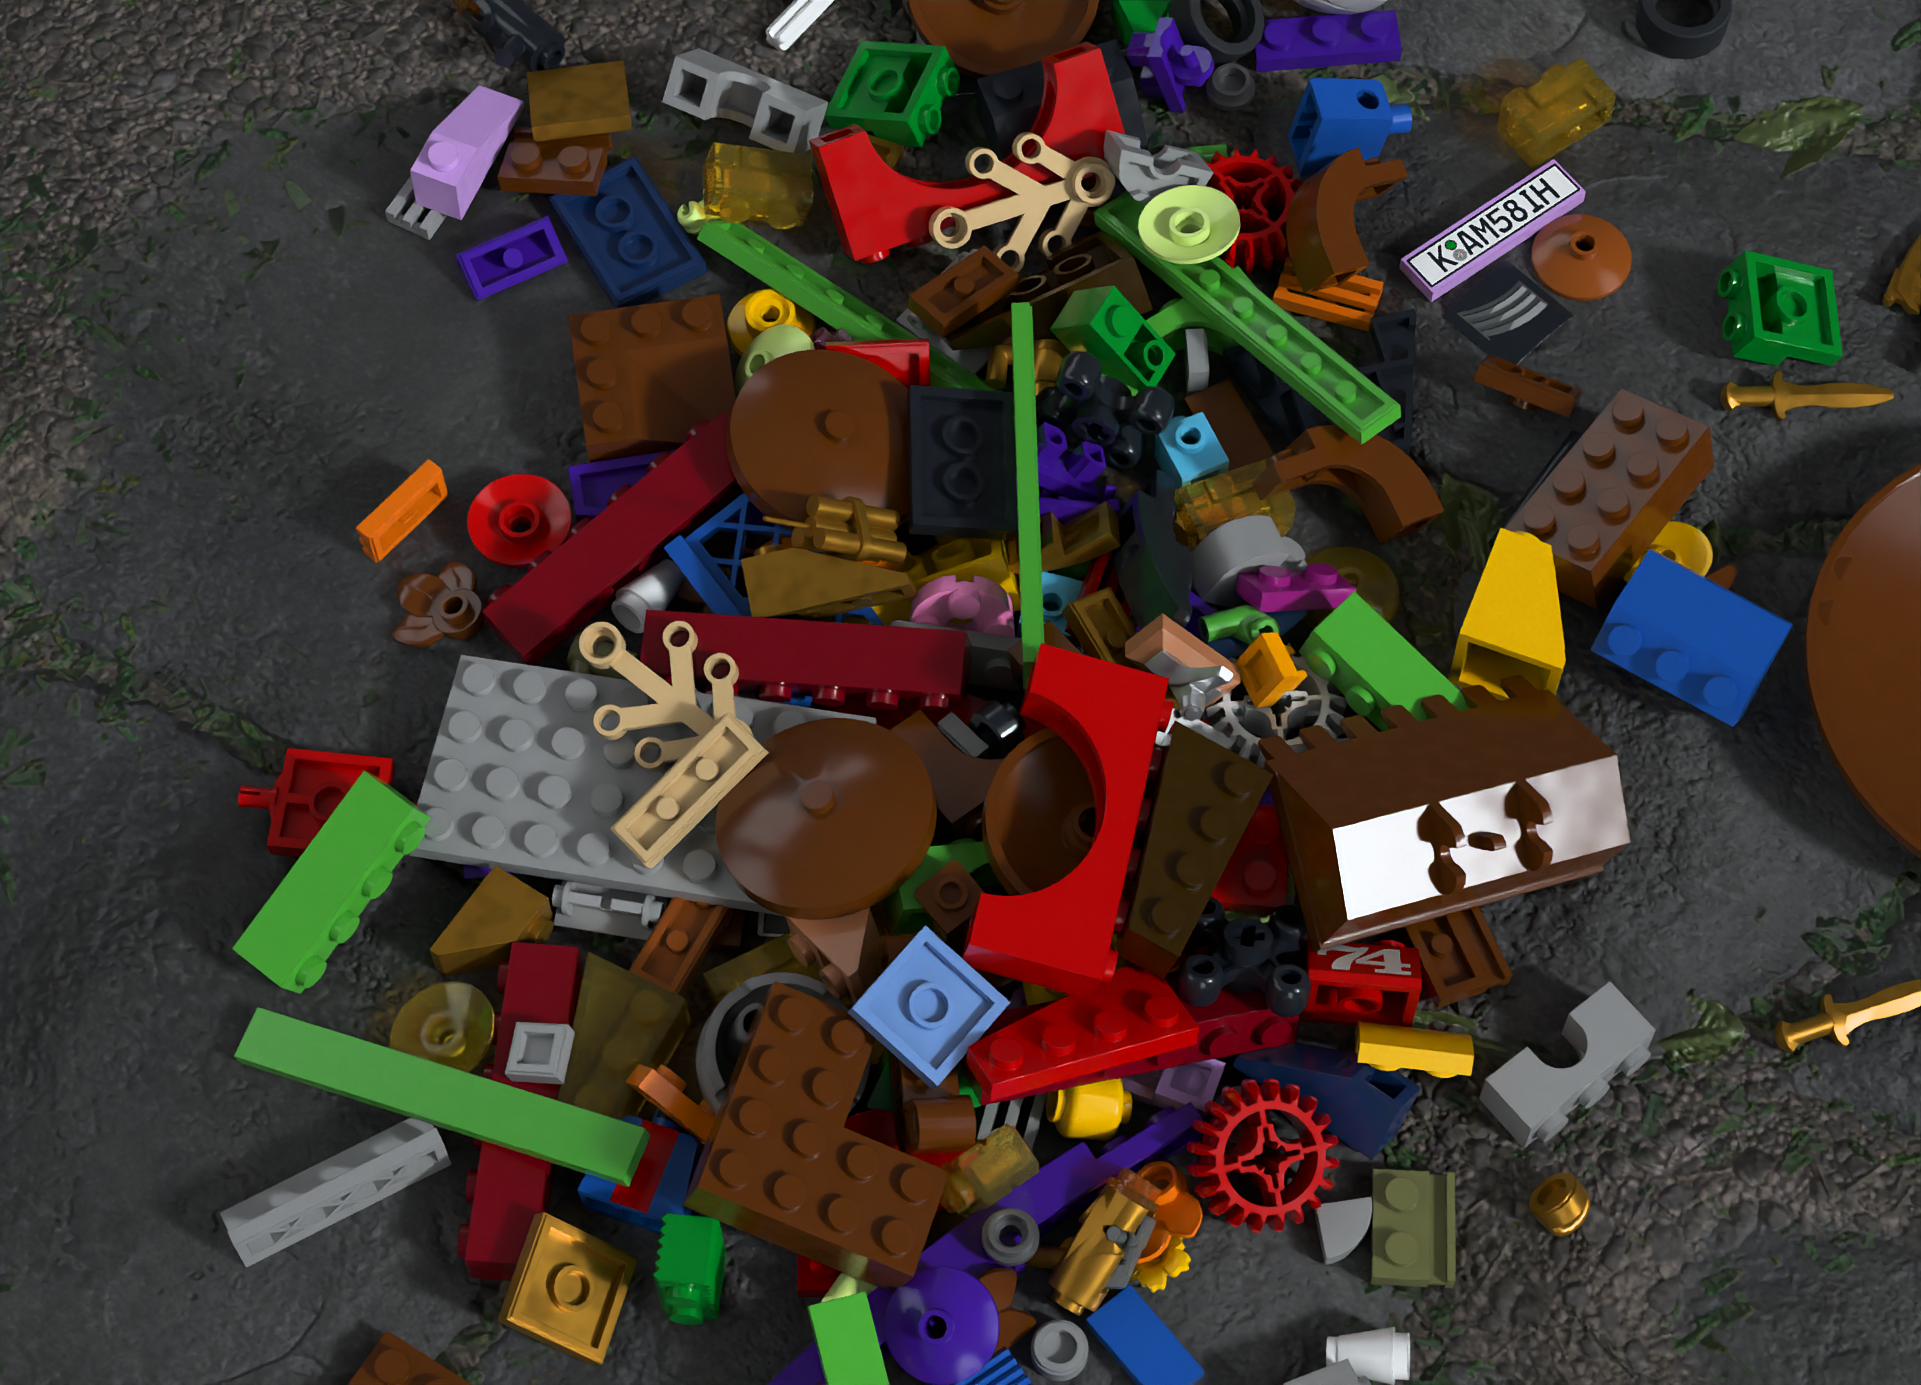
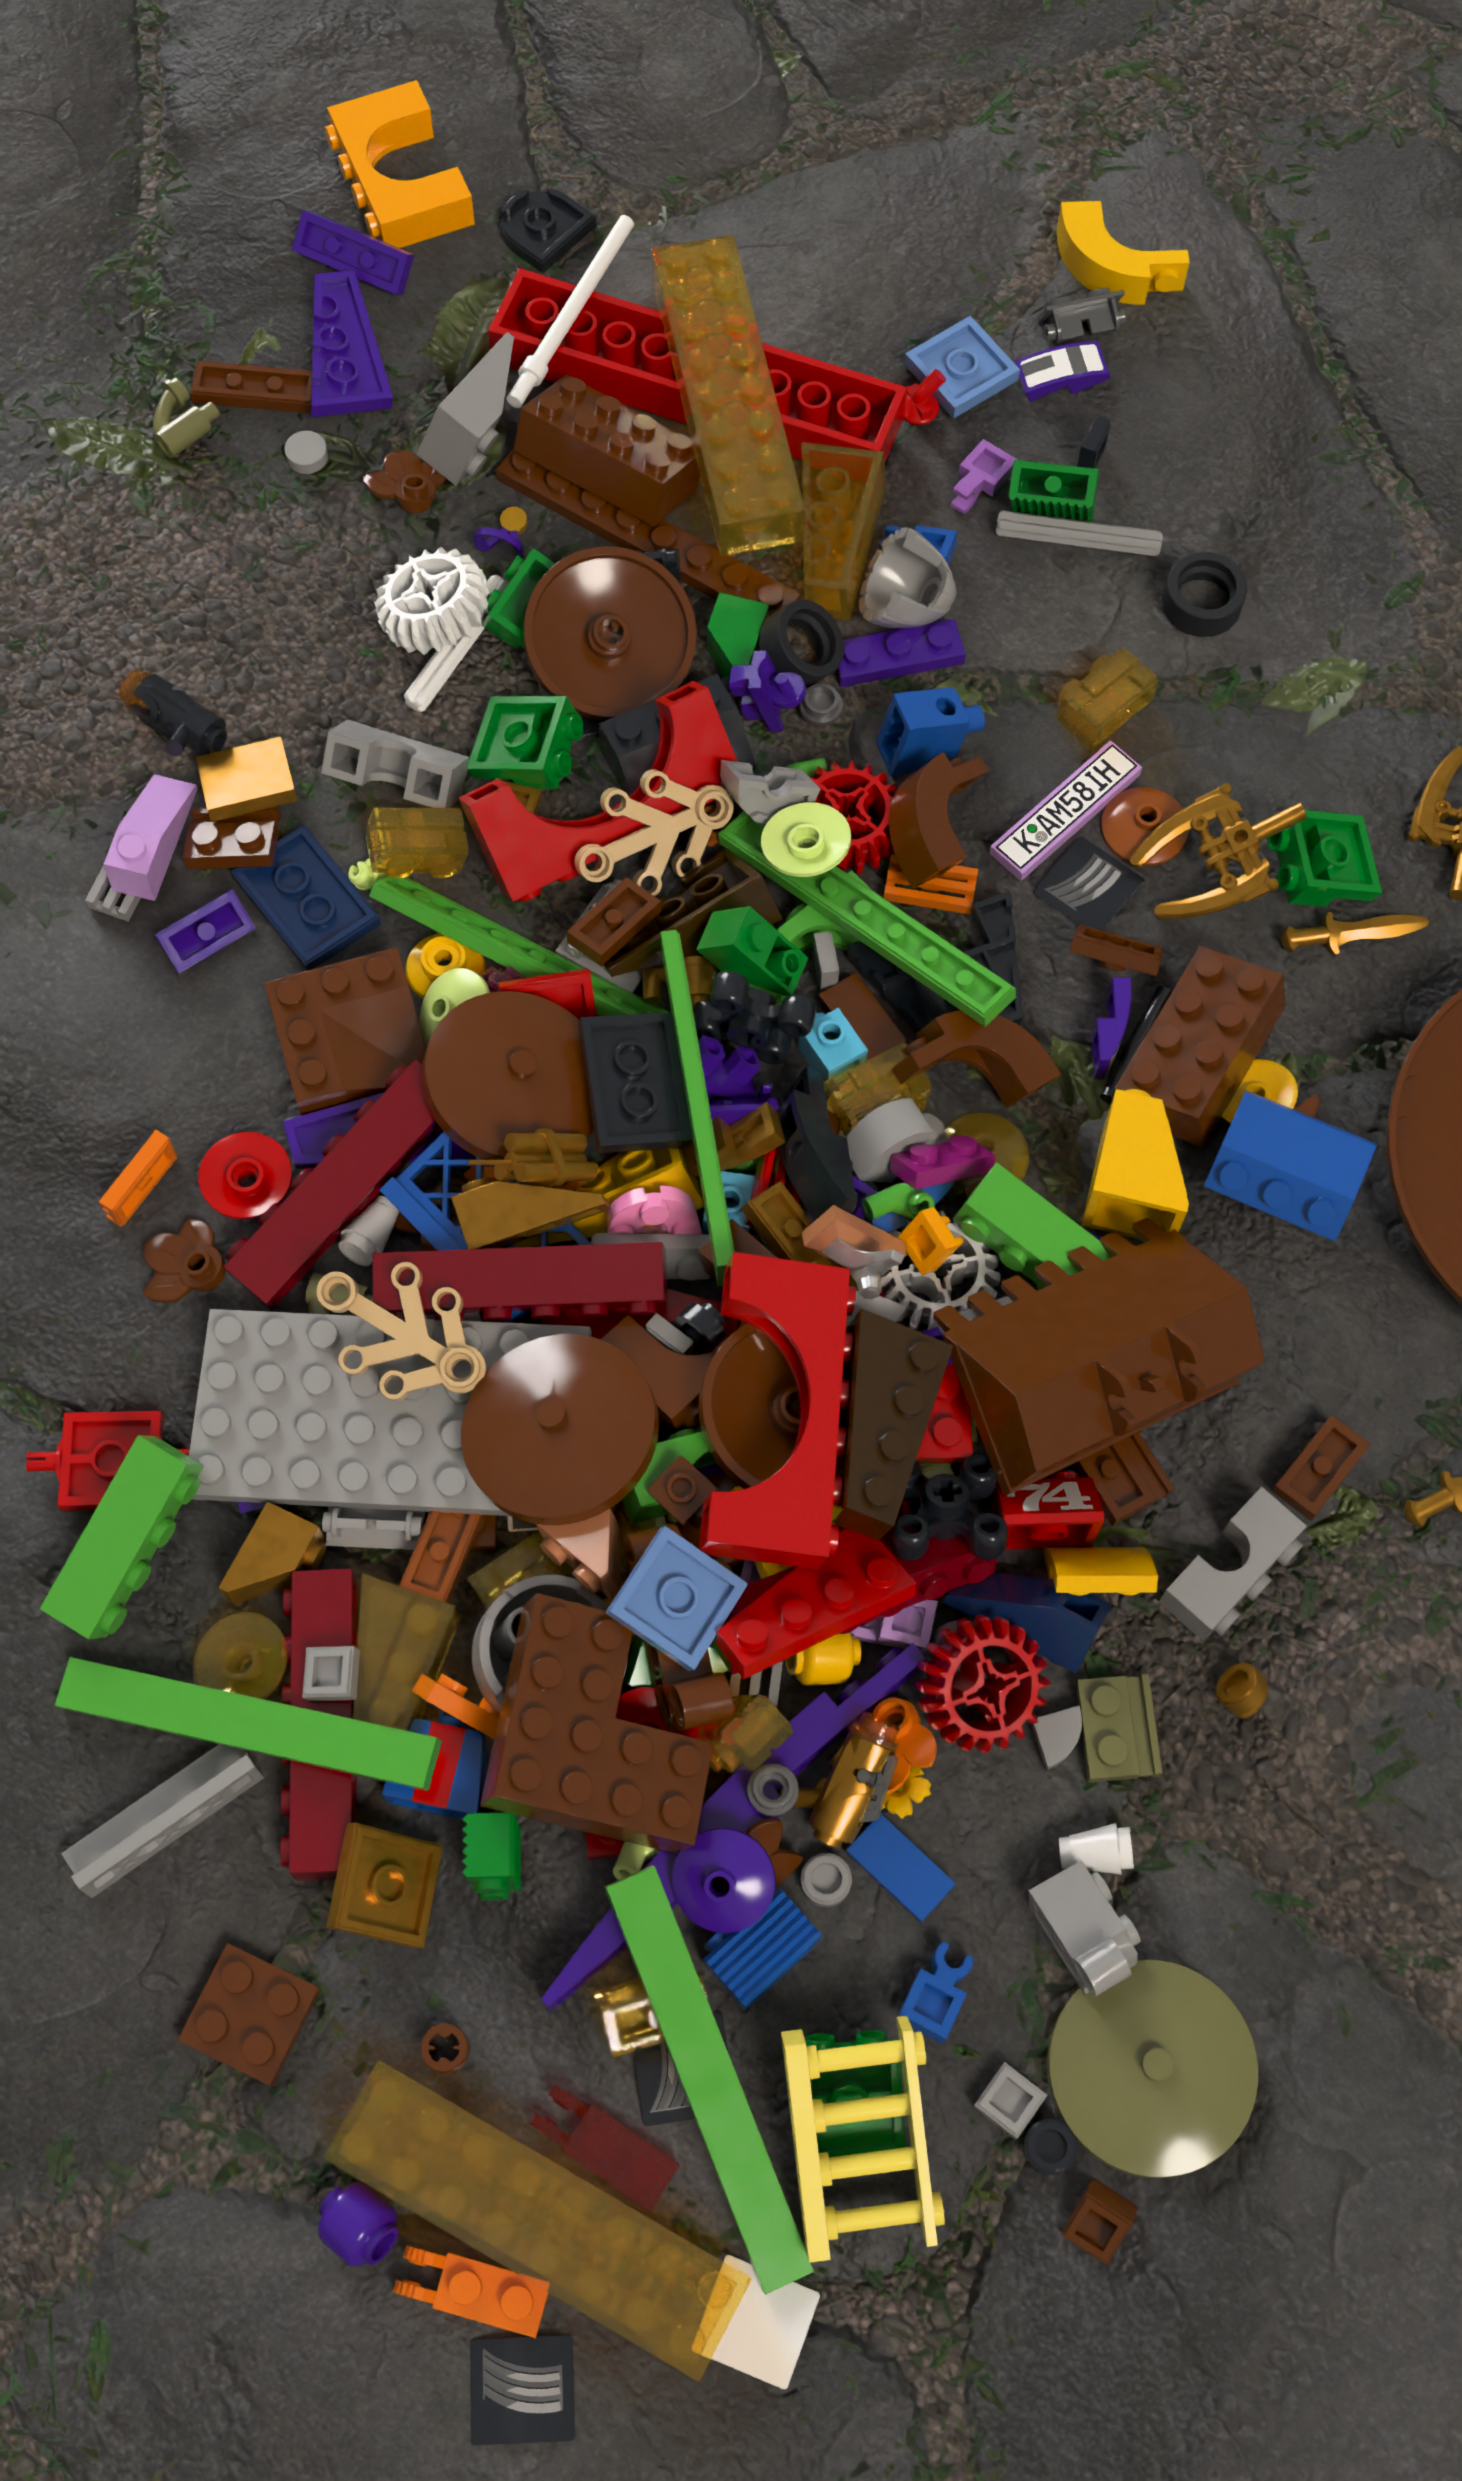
camera: 10 degrees left, 5 degrees up
tan tile [610,711,769,870] -> none
none -> dark purple slope [1092,977,1131,1079]
none -> pearl gold bar [1130,783,1308,919]
none -> reddish brown plate [1272,1415,1371,1521]

